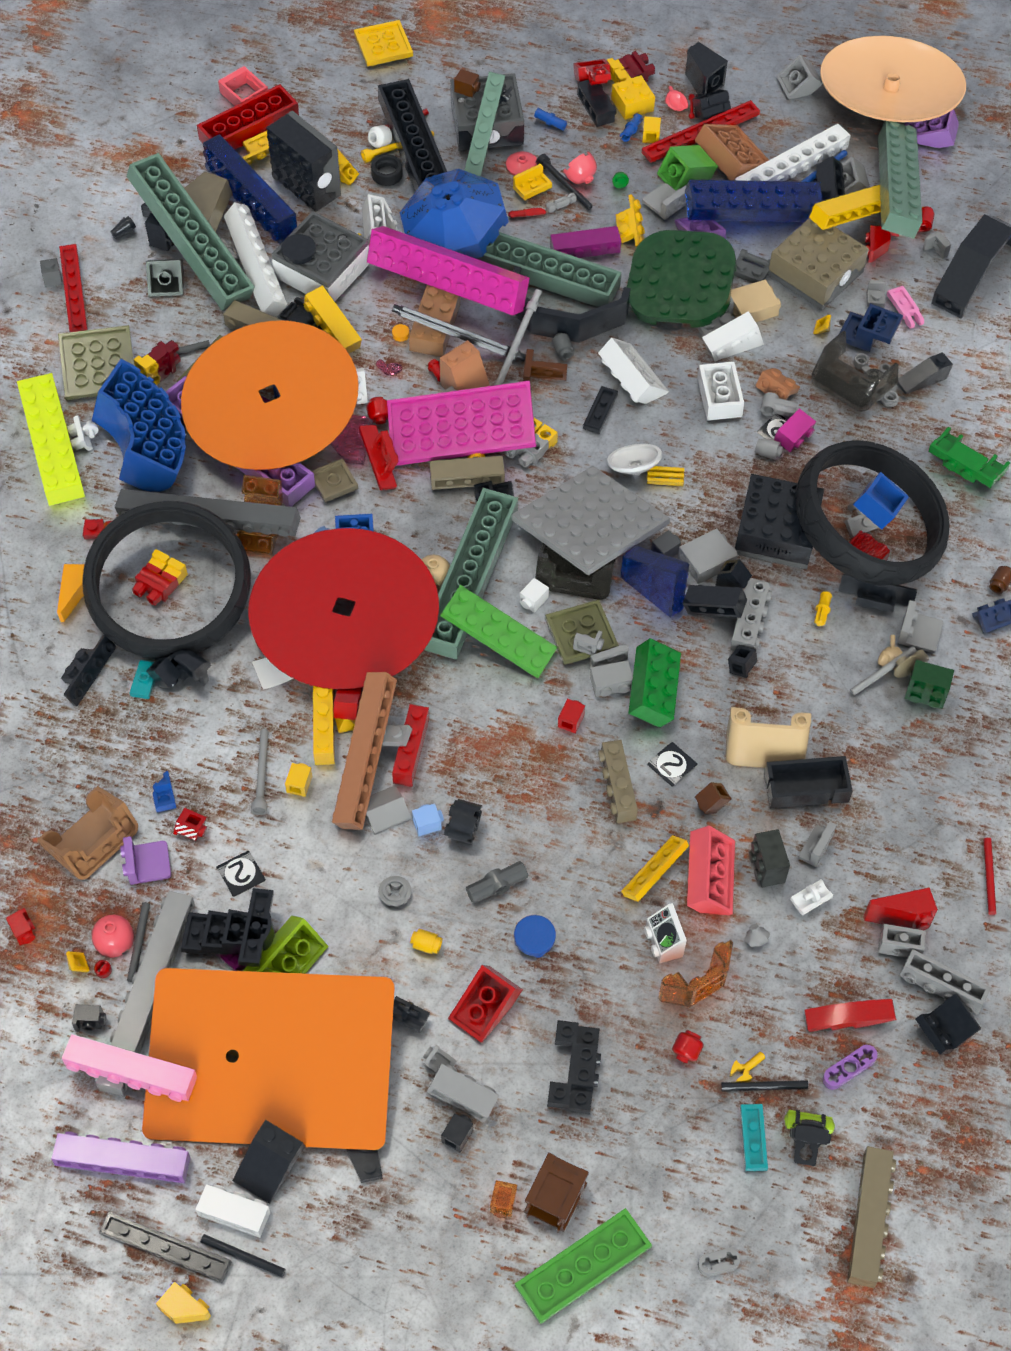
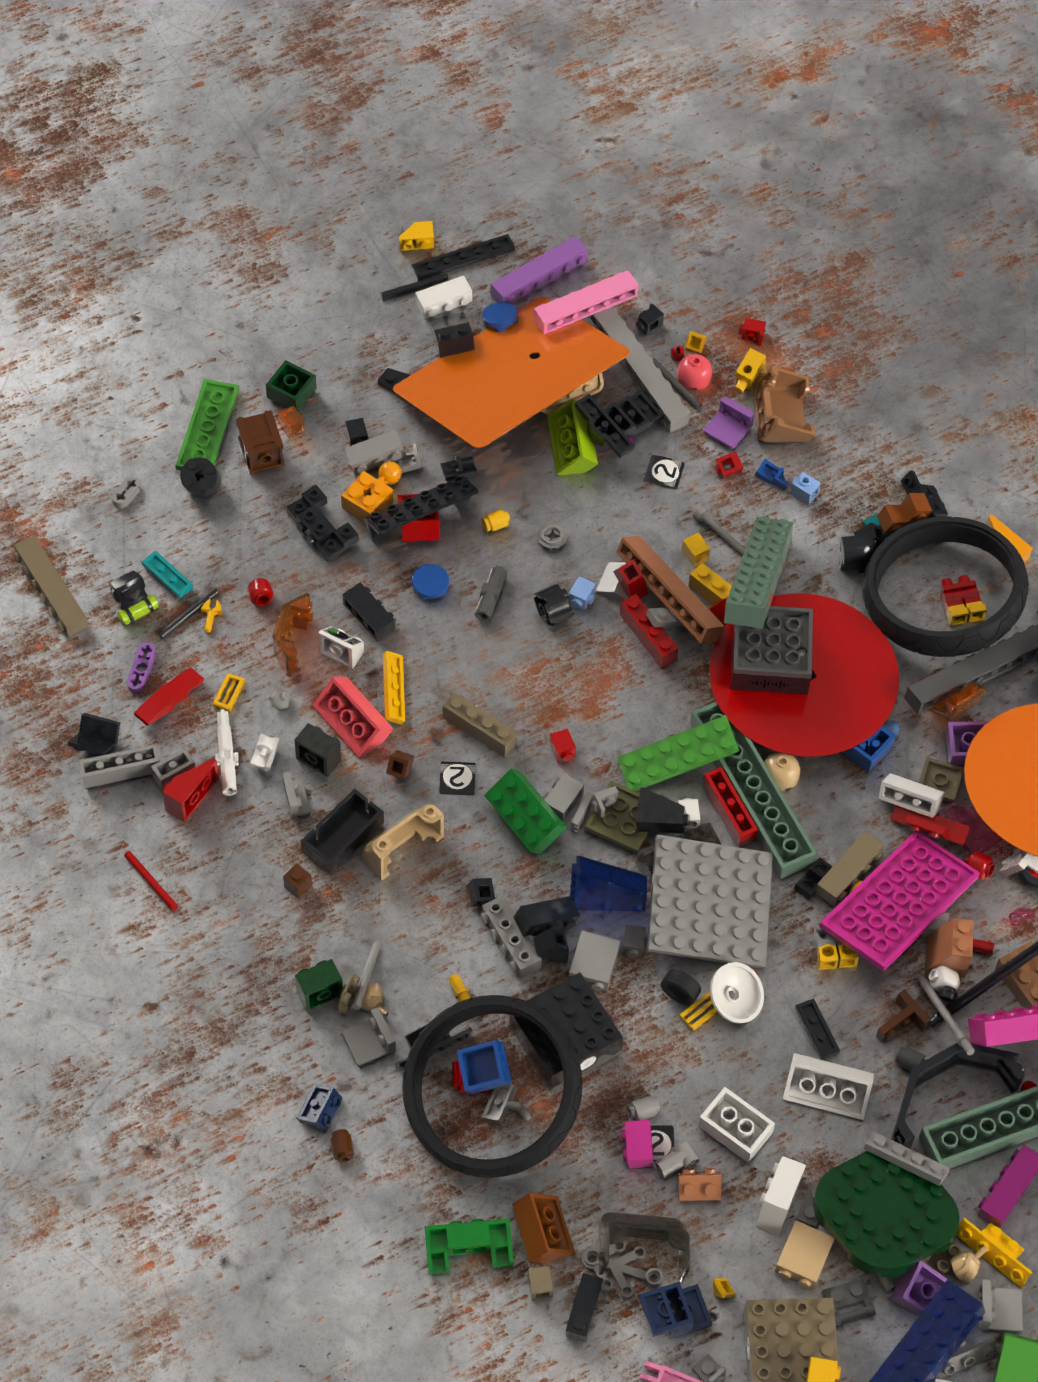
camera: 135 degrees right, 0 degrees up
none -> black brick [180,457,221,498]
none -> yellow tile [212,673,245,713]
none -> white piece [215,709,239,796]
none -> dark green brick [266,360,317,413]
none -> reddish brown brick [283,863,312,899]
none -> light orange brick [341,461,402,522]
none -> black brick [342,582,396,642]
none -> black bracket [364,476,479,539]
none -> blue tile [482,302,518,332]
none -> dark orange slope [512,1193,575,1264]
none -> dark tan brick [528,1264,553,1300]
none -> red slope [613,559,648,599]
none -> black slope [636,788,690,833]
none -> black tyre [661,969,701,1005]
none -> red brick [703,767,758,847]
none -> sand green brick [724,516,793,629]
none -> dark grey piece [730,606,813,695]
none -> yellow torso [733,348,766,394]
none -> light blue brick [790,472,821,505]
none -> light grey plate [864,1132,950,1186]
none -> dark orange brick [877,493,932,534]
none -> white brick [878,773,944,818]
none -> white head [929,965,960,992]
none -> black plate [938,985,958,1003]
none -> tan piece [950,1246,988,1282]

